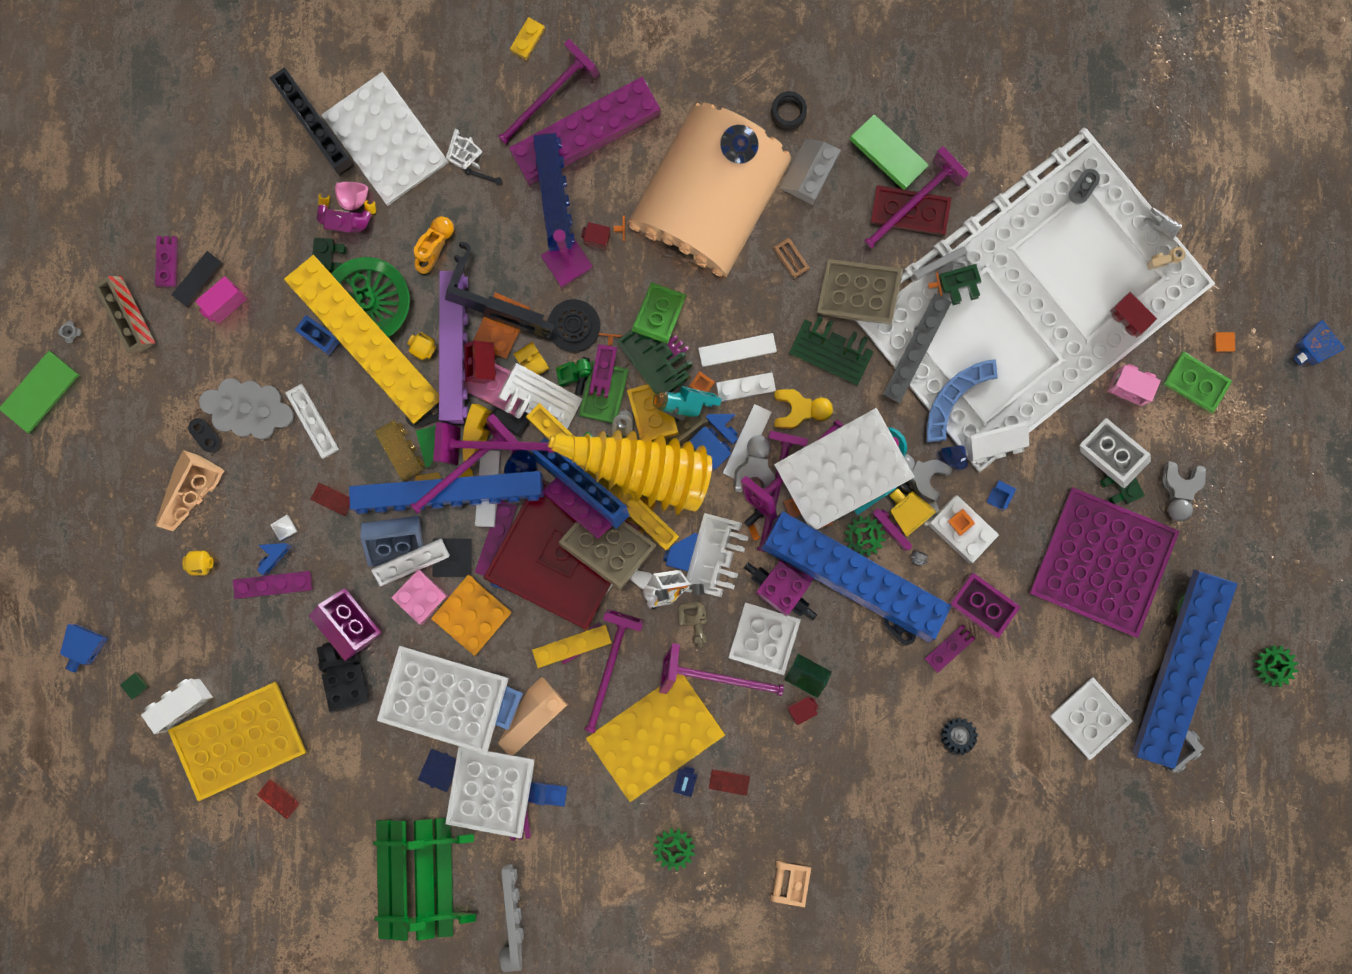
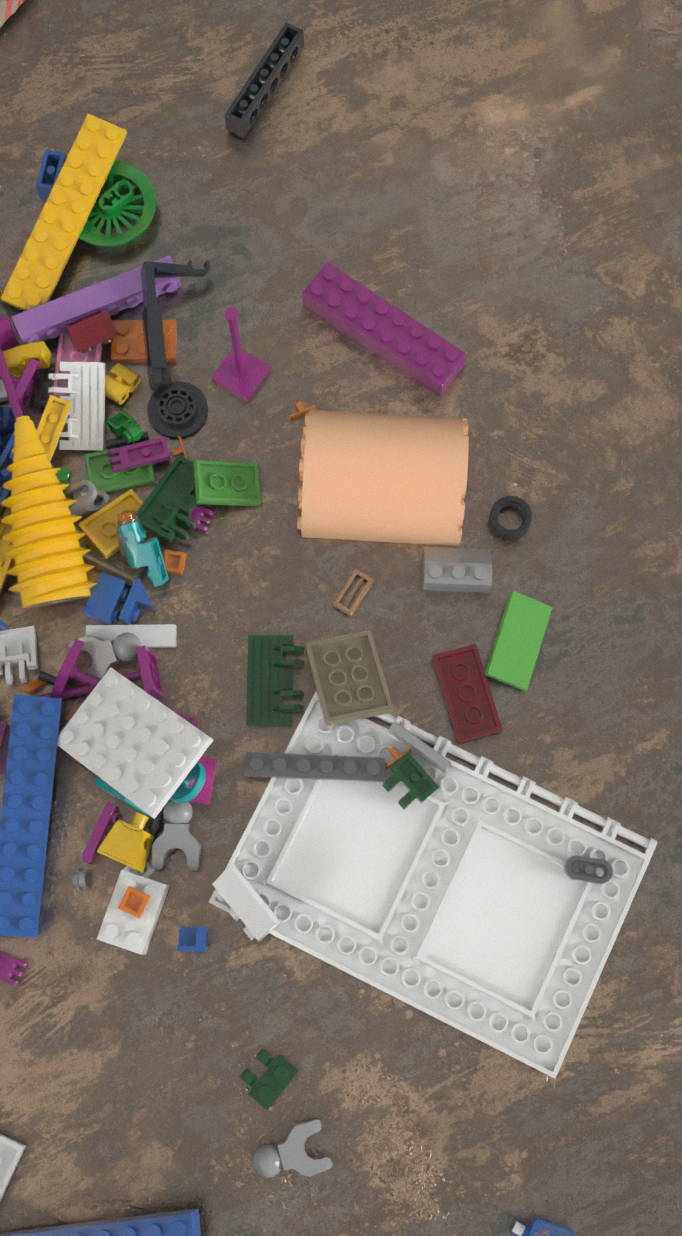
camera: 65 degrees right, 10 degrees down
magenta hinge [155,236,177,287] -> none
black tile [172,251,223,308] -> none
dark pink piece [195,276,247,323] -> none
dark green plate [312,238,347,273] -> none
magenta torso [316,194,376,232] -> none
white plate [321,72,449,206] -> none
bright pink helmet [335,182,368,211] -> none
yellow head [407,332,437,360] -> none
light orange piece [414,216,454,274] -> none
white piece [446,129,483,170] -> none
black hinge [464,168,502,185] -> none
magenta tile [498,39,600,144] -> none
yellow plate [510,17,545,60] -> none
clear blue brick [533,133,575,252] -> none
dark red brick [581,222,611,250] -> none
white tile [698,333,777,367] -> none
white plate [716,372,776,402] -> none
dish [720,125,759,164] -> none
yellow piece [774,389,833,429] -> none
green gear [844,516,886,557] -> none
magenta tile [864,146,969,249] -> none
medium blue tile [926,359,998,442] -> none
clear blue helmet [941,445,968,470] -> none
magenta brick [948,573,1021,638] -> none
magenta plate [1029,487,1180,638] -> none
white brick [1079,418,1151,488] -> none
bright pink brick [1107,364,1161,407] -> none
dark red brick [1110,292,1157,338] -> none
light grey hinge [1143,207,1182,239] -> none
tan plate [1146,247,1186,270] -> none
bright green tile [1163,351,1232,414] -> none
orange tile [1214,332,1235,352] -> none

